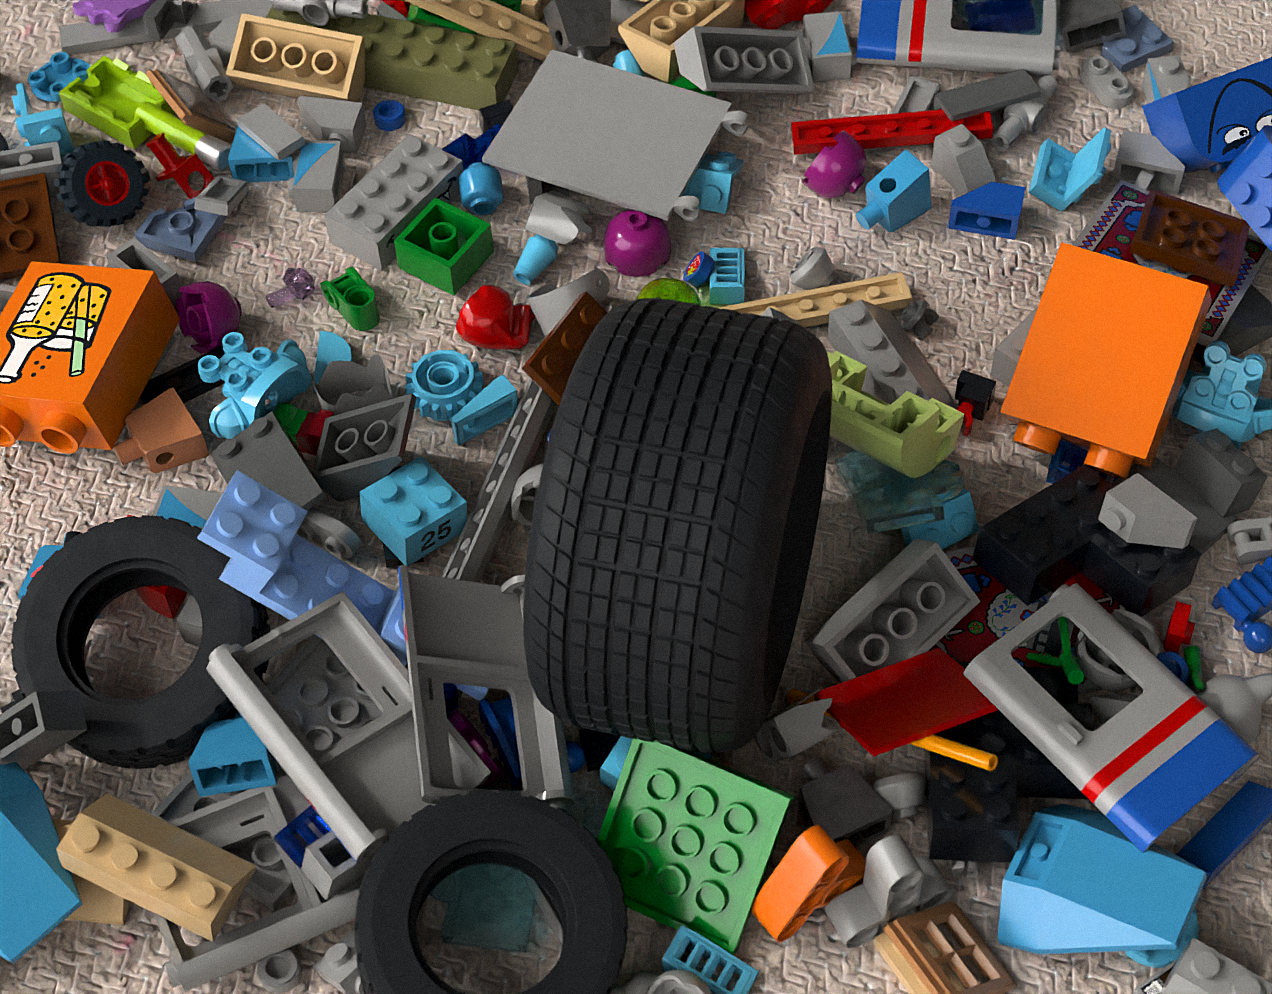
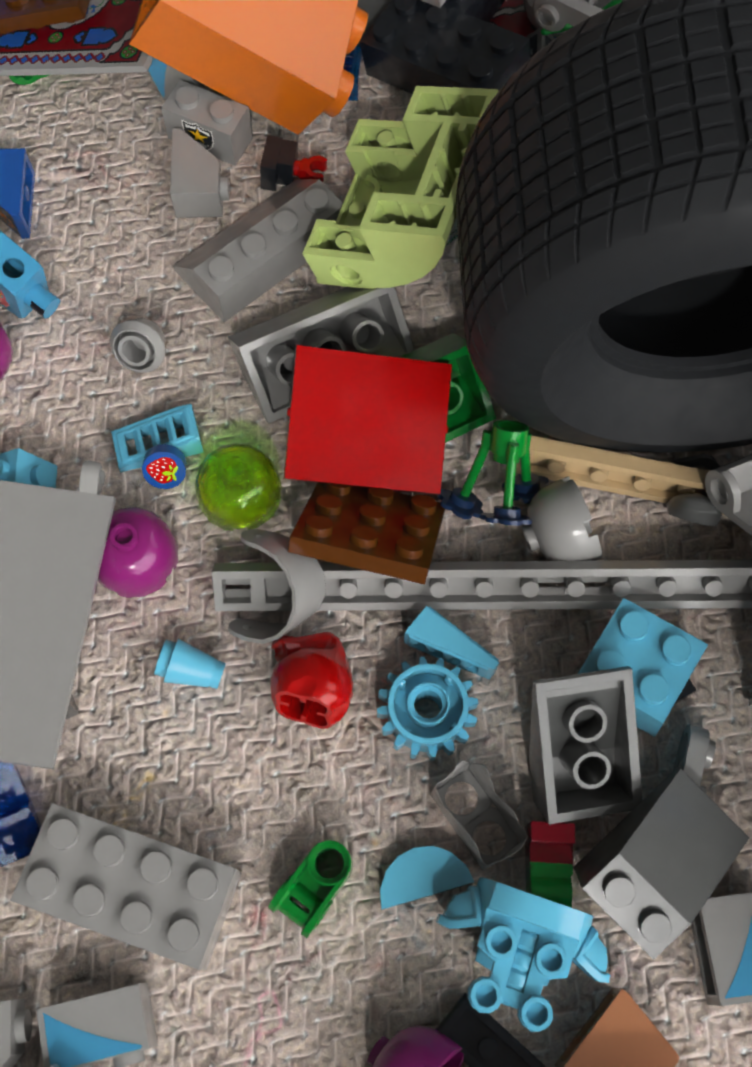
camera: 110 degrees left, 15 degrees up
clear purple plate [266,268,315,308] -> none
green brick [394,198,494,296] -> none
dark azure head [458,162,504,215] -> none
light grey piece [525,190,593,245] -> none
tan plate [718,272,913,328] -> none
dark grey plate [900,299,939,338] -> none
none -> light grey slope [170,128,230,218]

